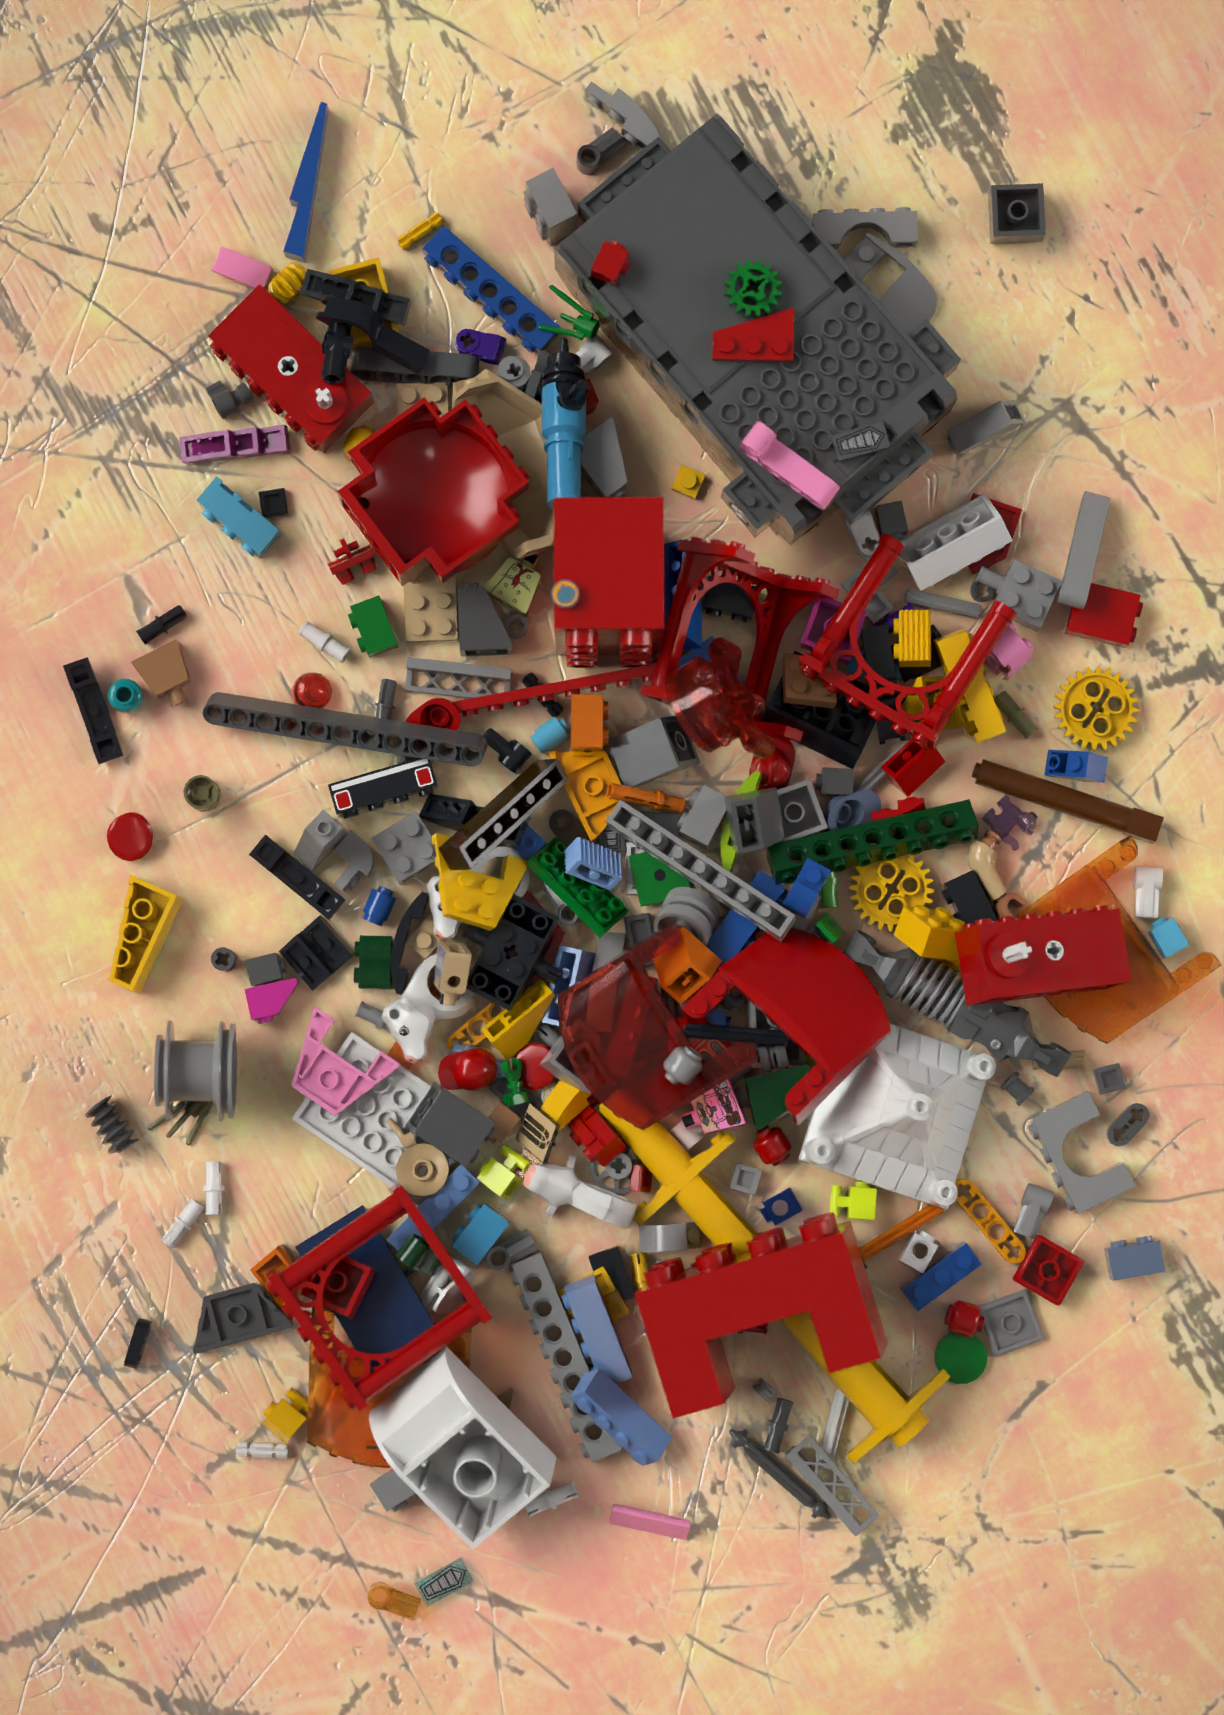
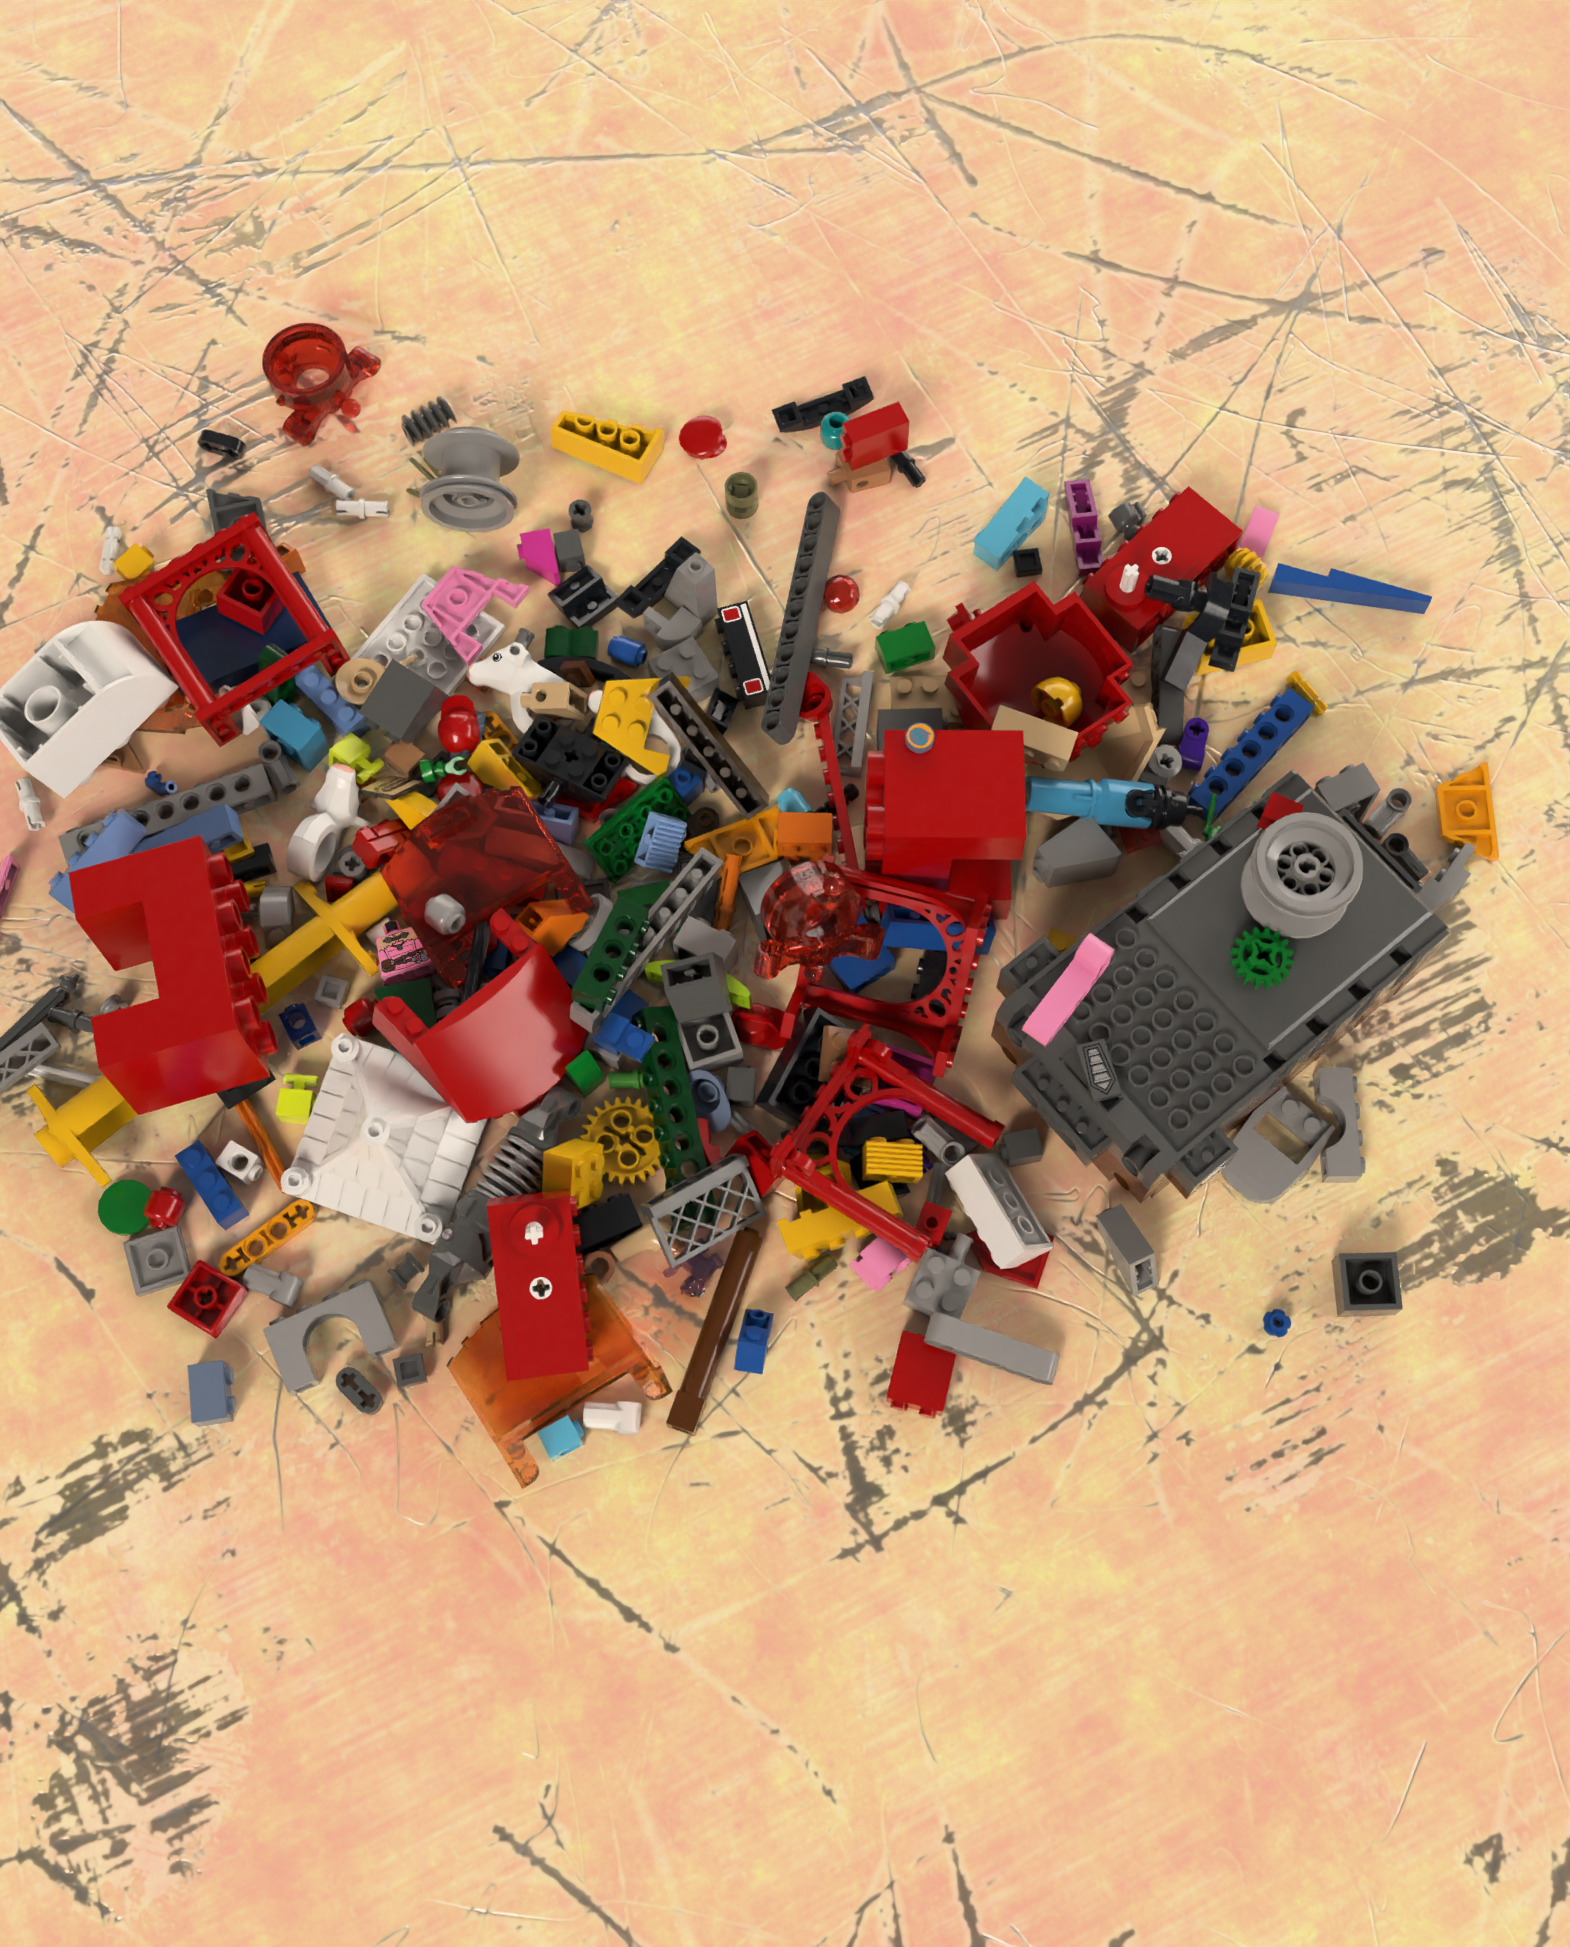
camera: 95 degrees right, 15 degrees down
black axle [483,728,532,774] -> none
red wing [712,308,794,363] -> none
white piece [843,510,880,560] -> none
yellow gear [1053,666,1139,751] -> none
none -> blue arm [145,771,177,796]
none -> clear red piece [262,323,381,446]
none -> reddish brown plate [560,660,596,688]
none -> dark green brick [571,896,651,1013]
none -> dark grey fence [639,1153,767,1268]
none -> red brick [839,401,909,471]
none -> light grey piece [911,1114,965,1166]
none -> red brick [915,1201,952,1249]
none -> tan brick [991,705,1078,772]
none -> yellow cylinder [1030,677,1082,728]
none -> light grey wheel [1241,812,1363,939]
none -> blue plate [1263,1309,1291,1337]
none -> light grey piece [1362,788,1412,840]
none -> light orange wing [1434,762,1499,861]

